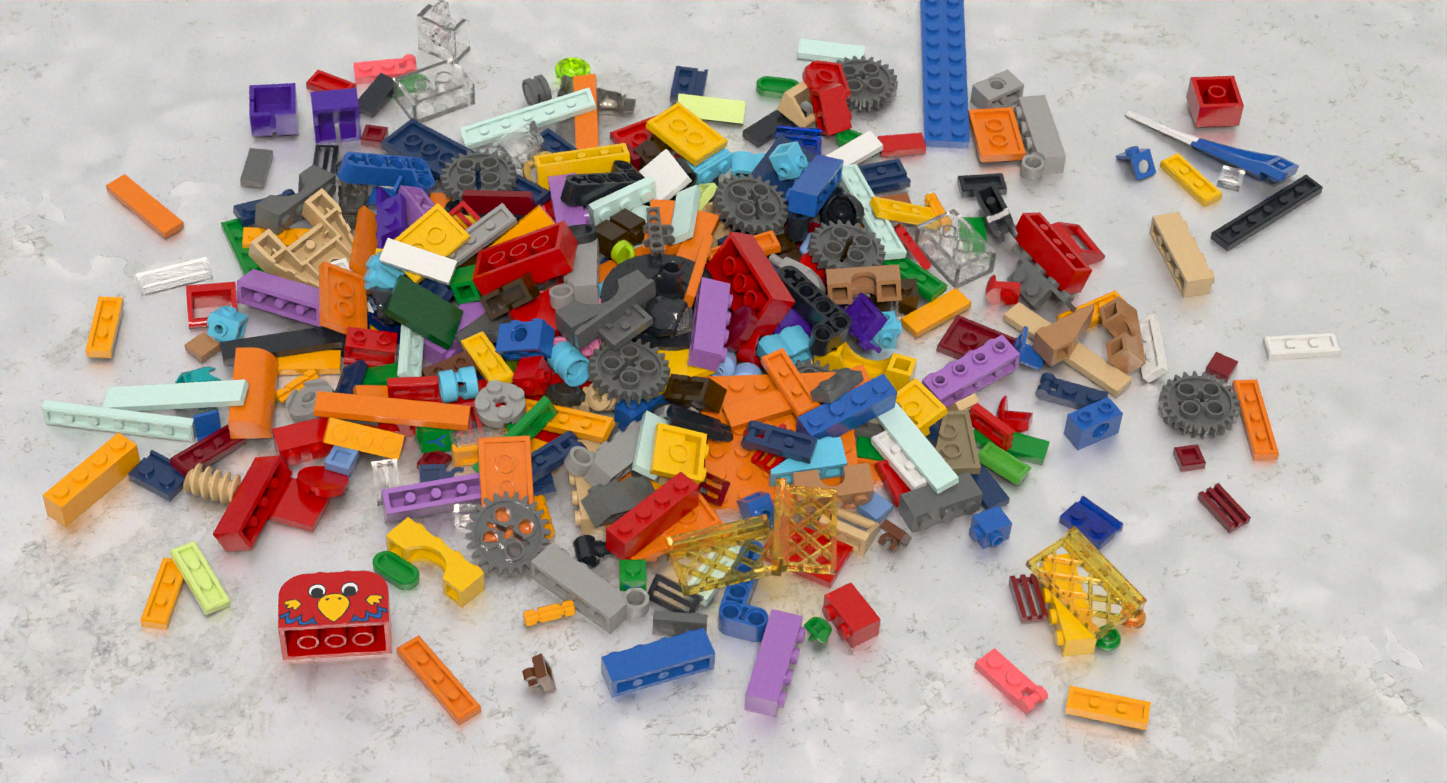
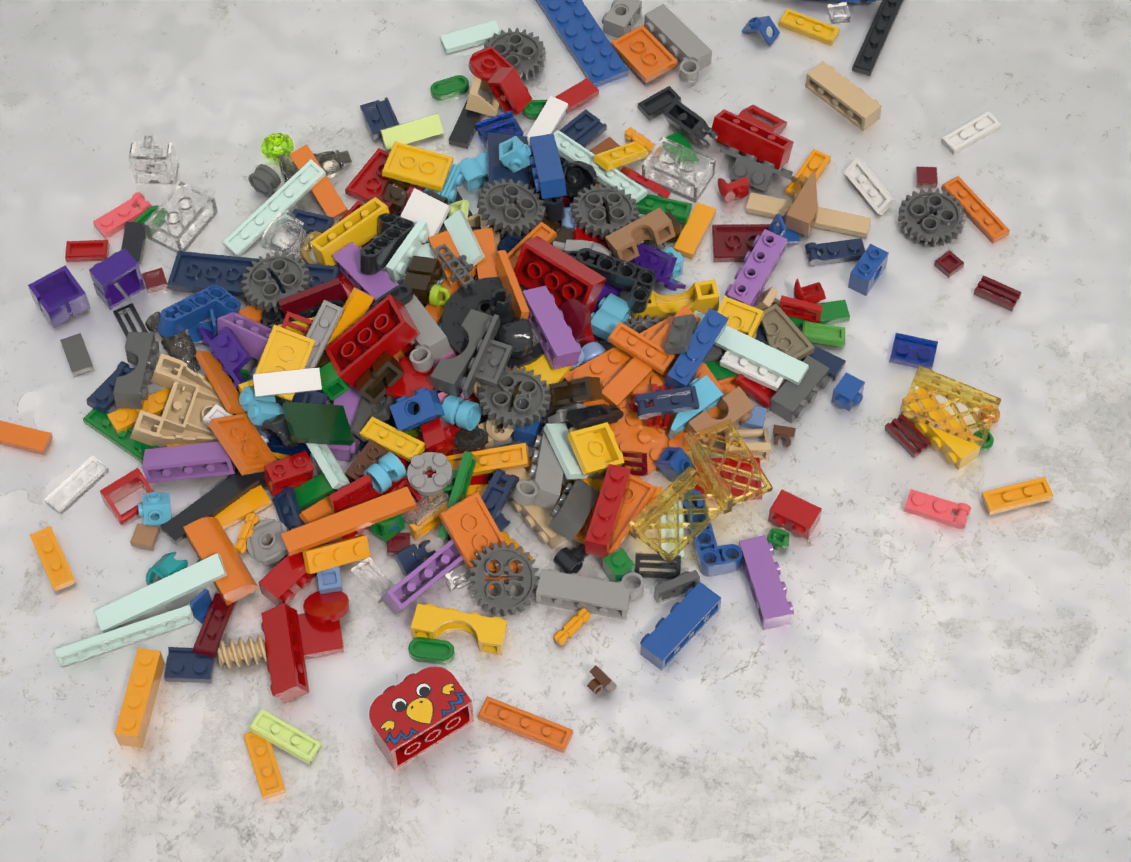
camera: 25 degrees left, 10 degrees up
medium nougat arch [1100,296,1146,375] -> none

